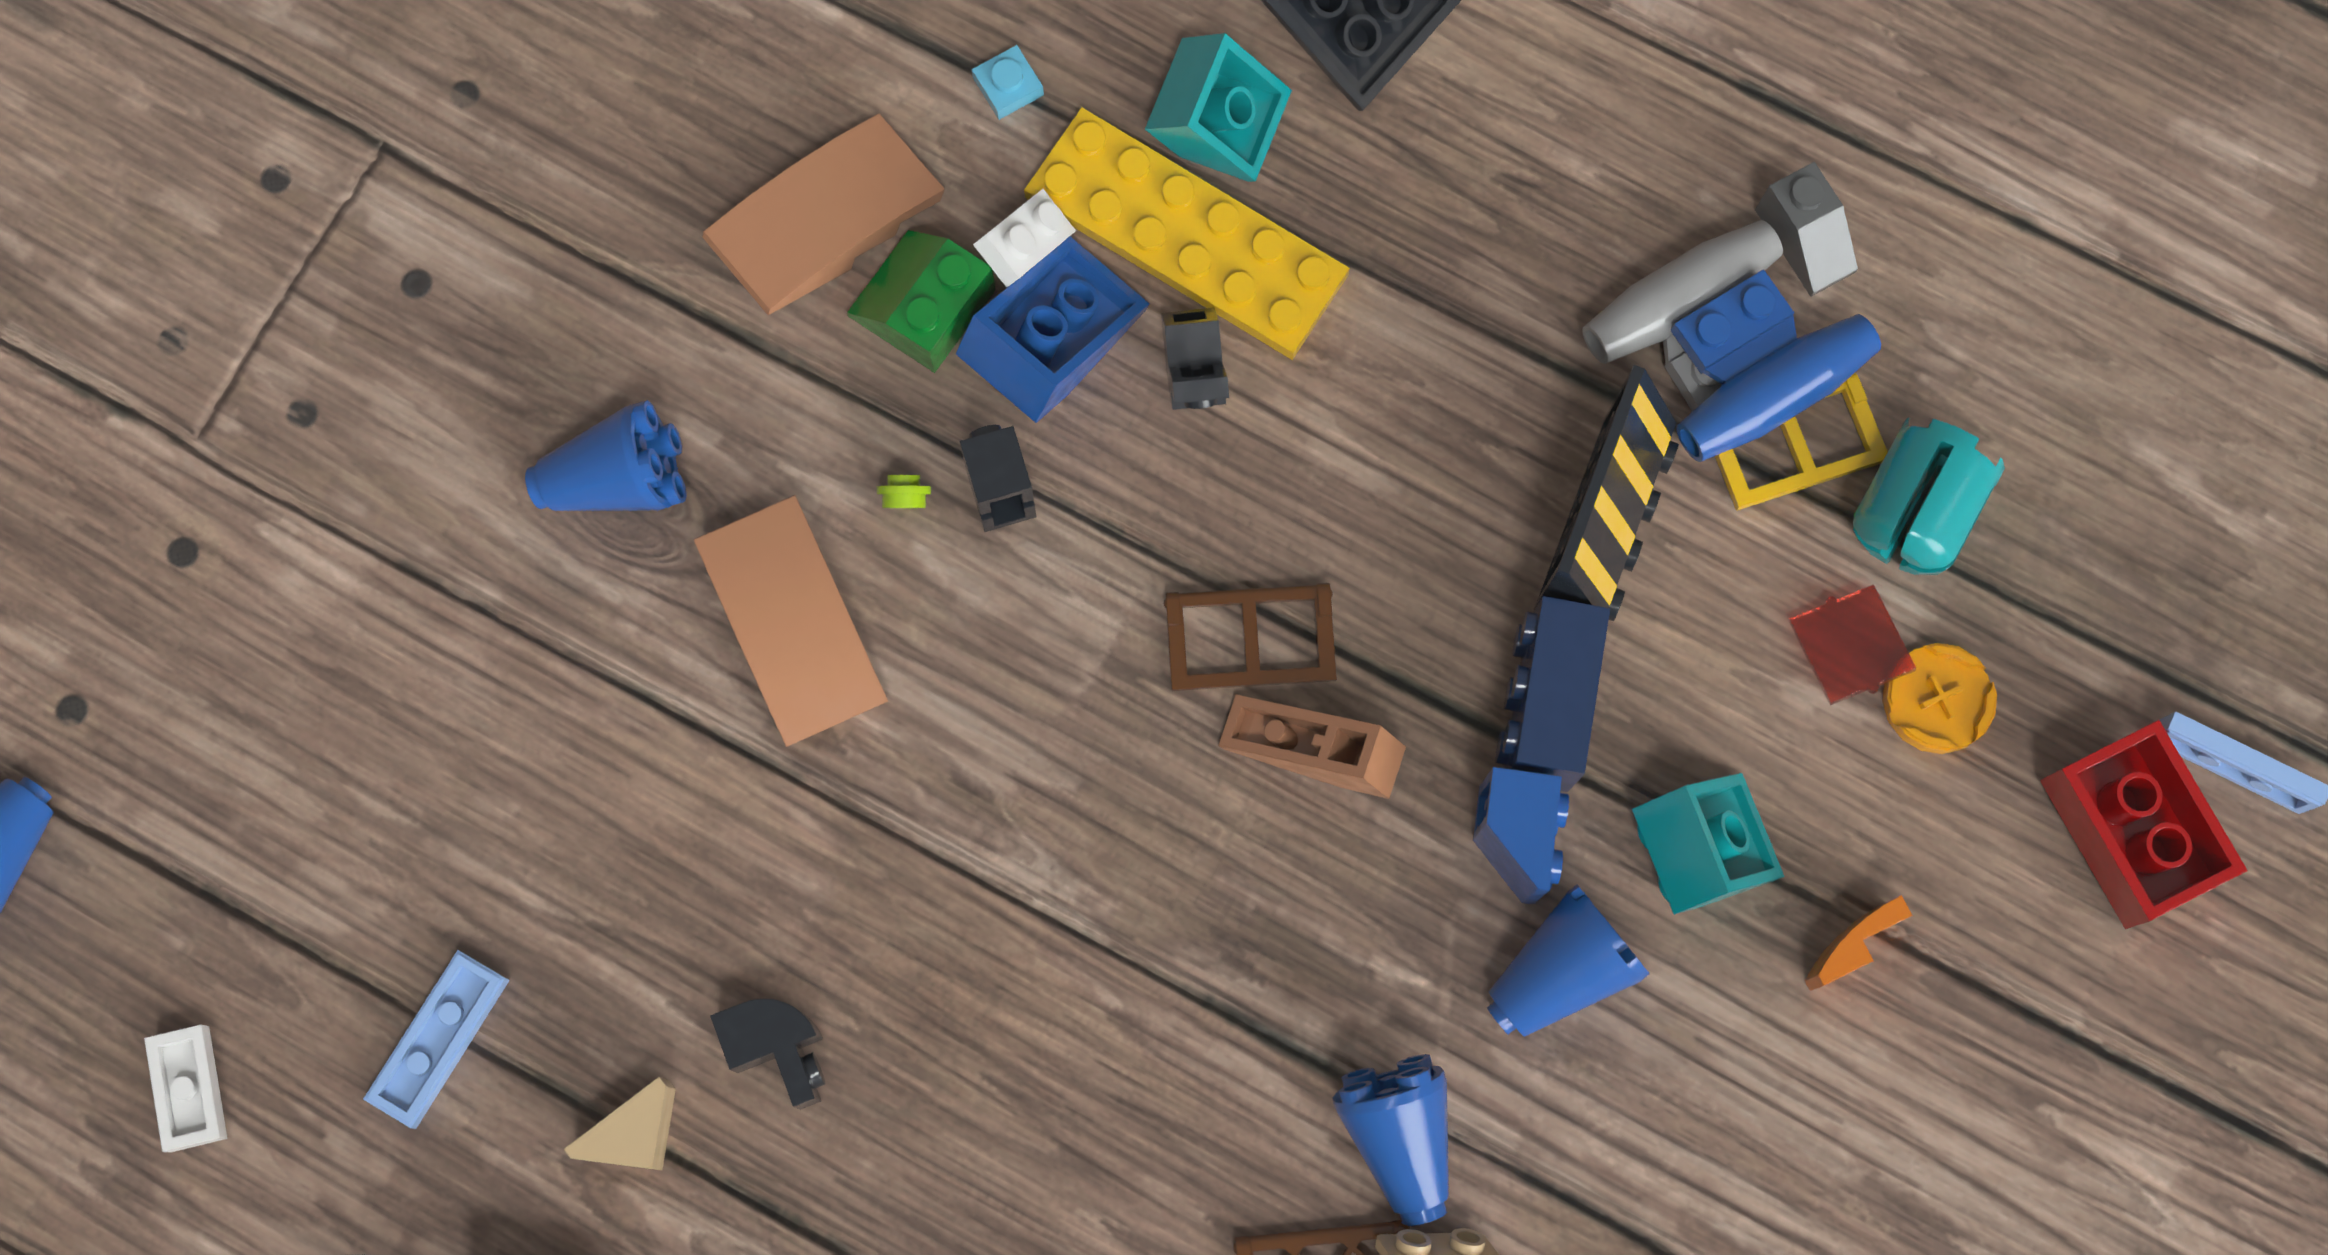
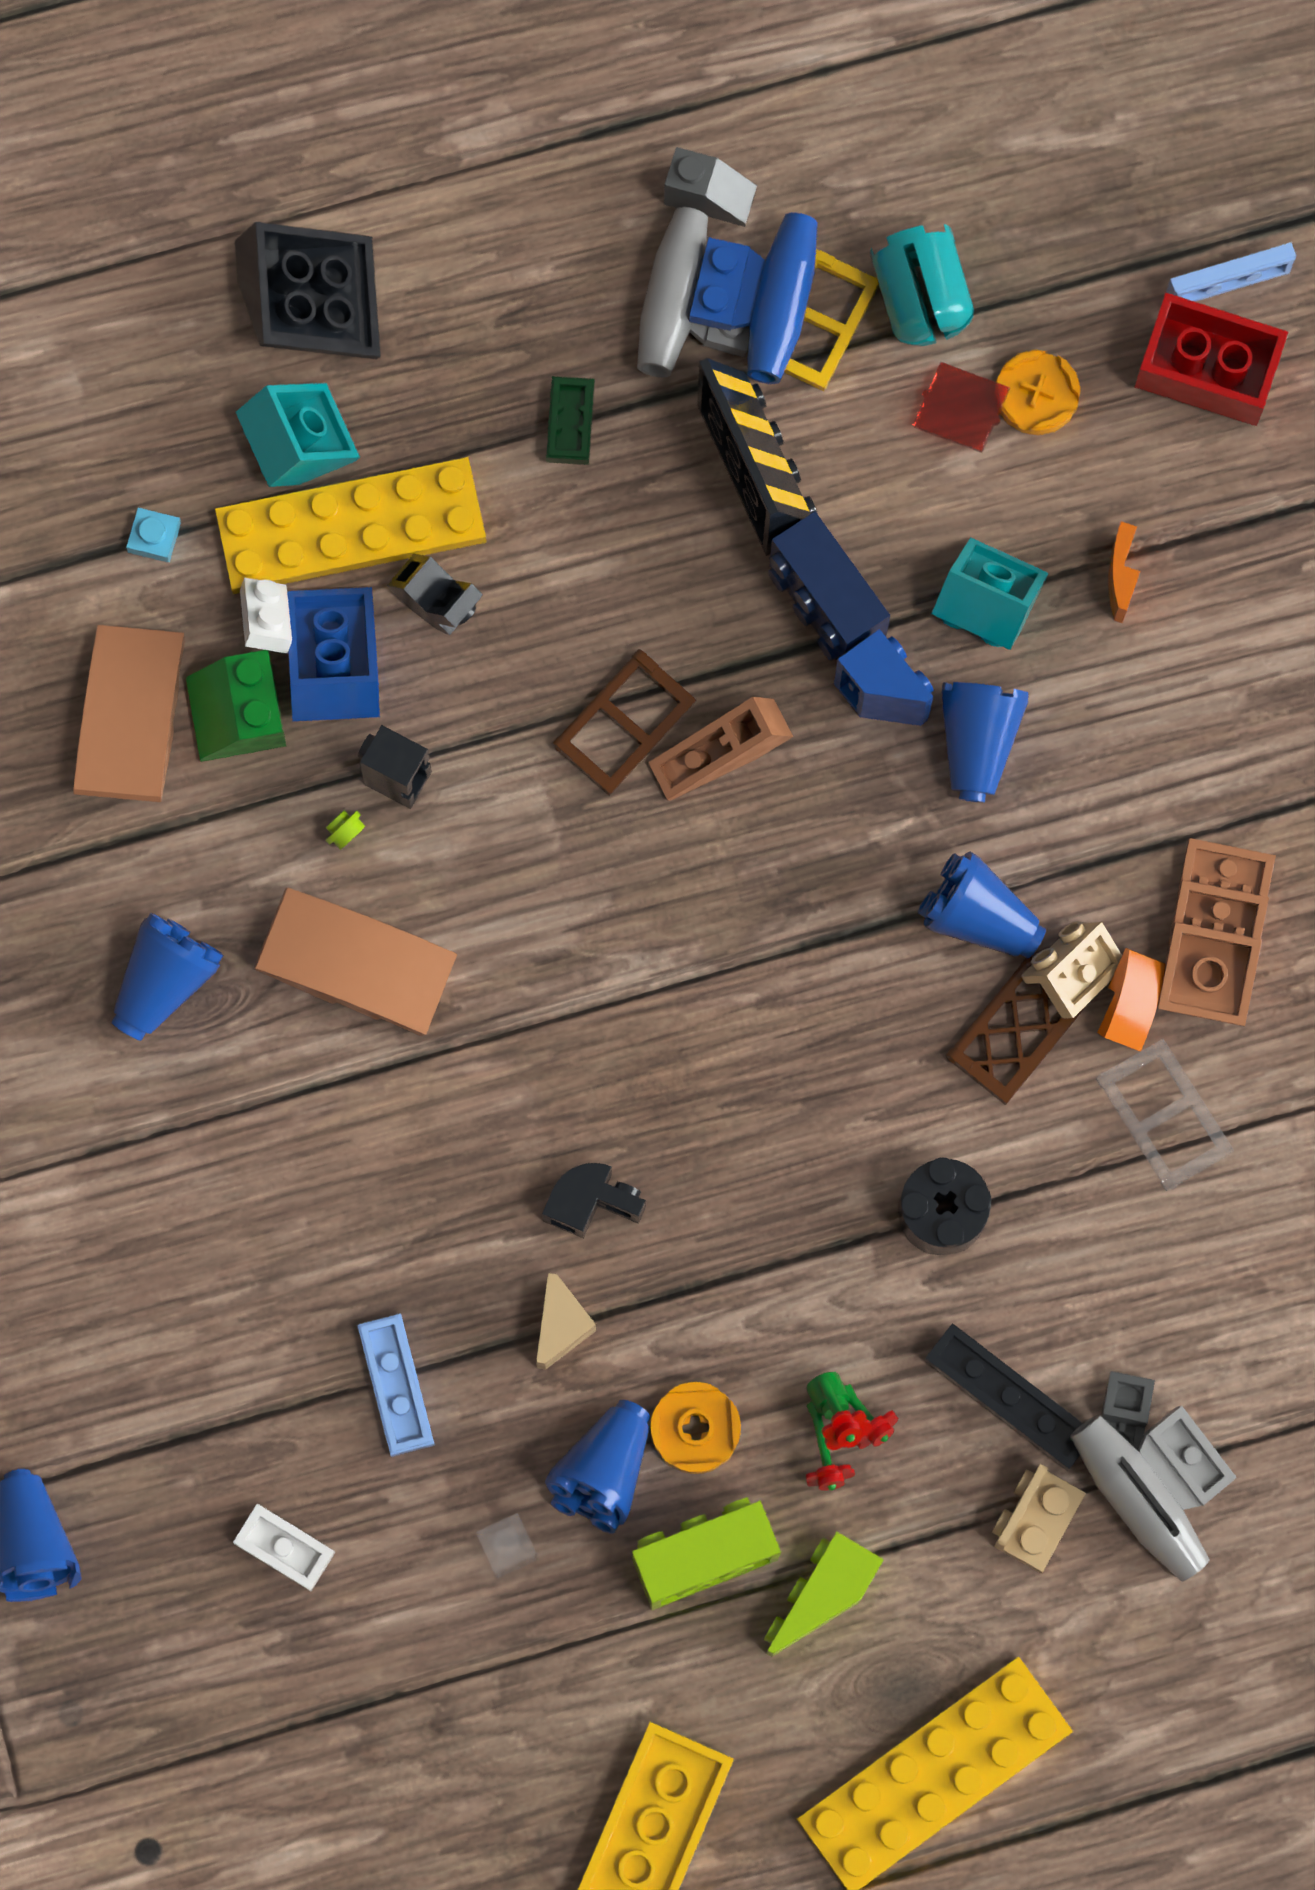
camera: 45 degrees left, 0 degrees up
none -> dark green plate [546,376,595,465]

